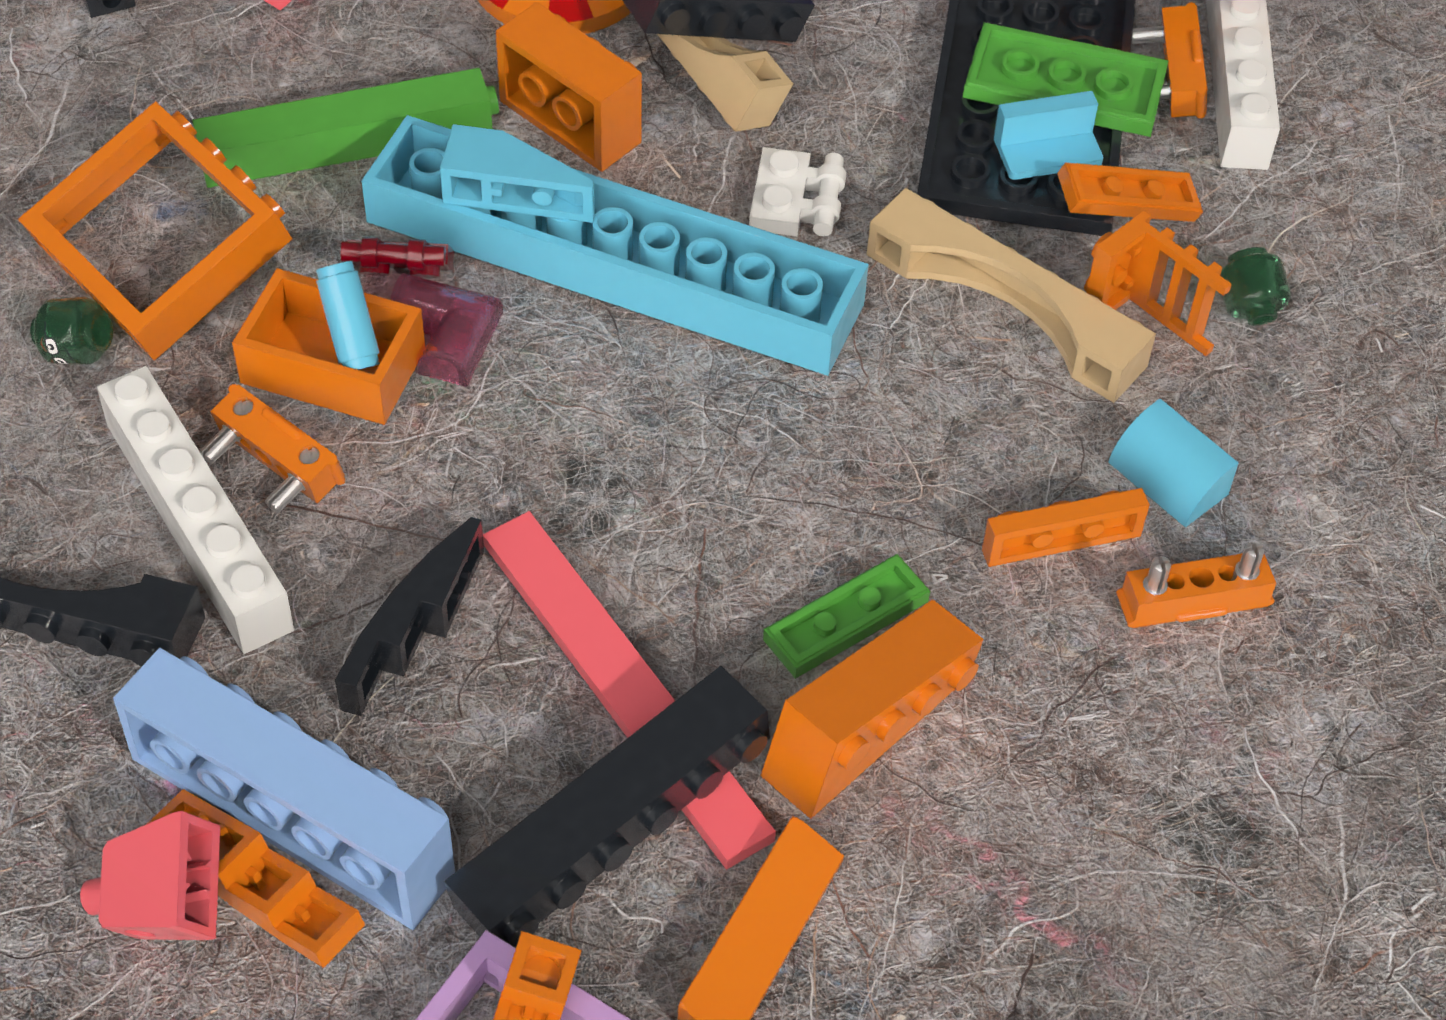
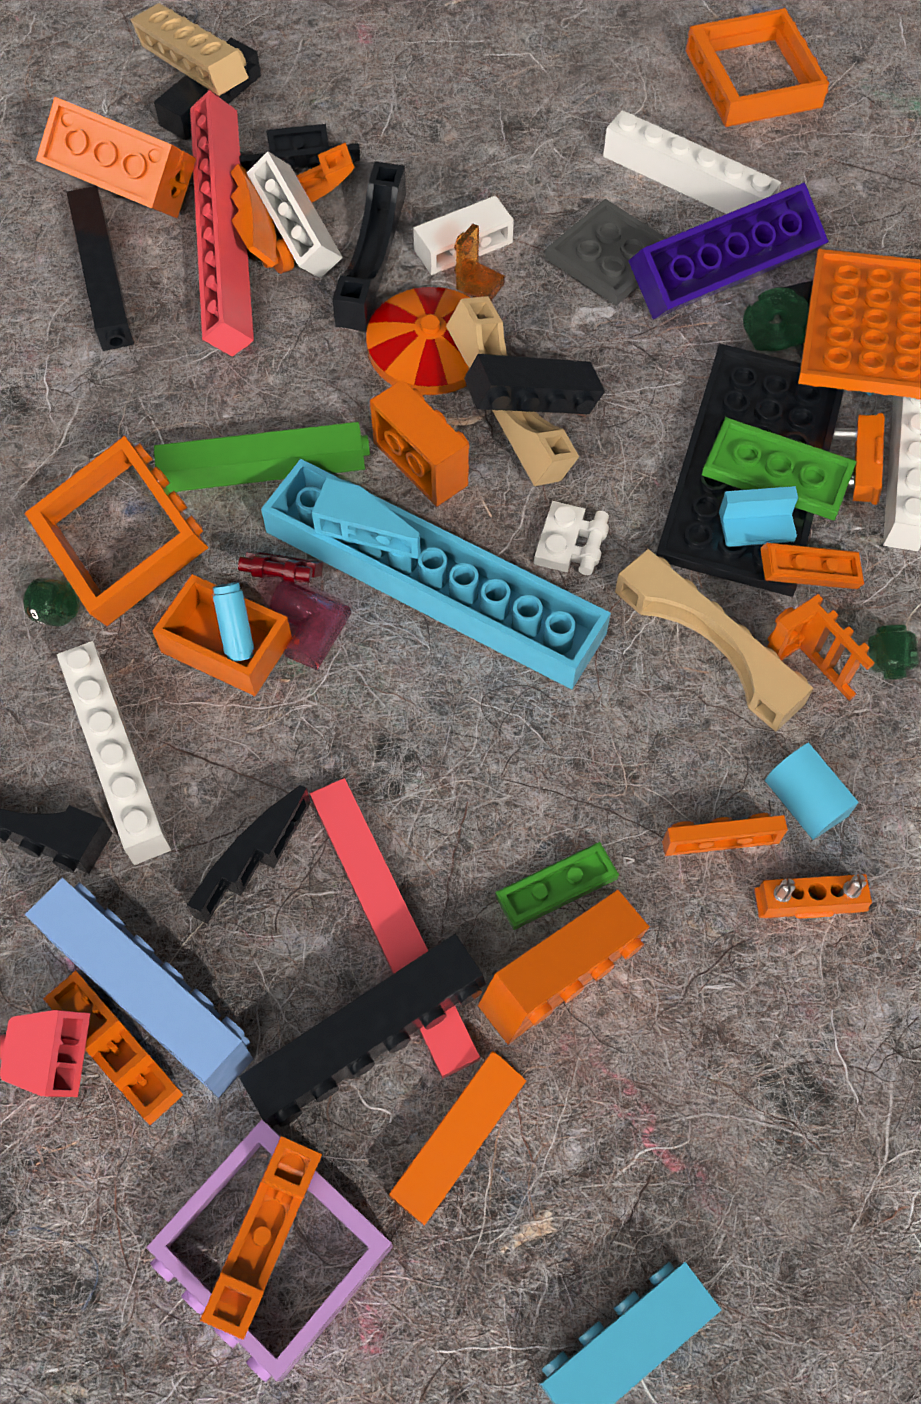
camera: 10 degrees right, 10 degrees up
orange piece [200,384,345,513] -> none

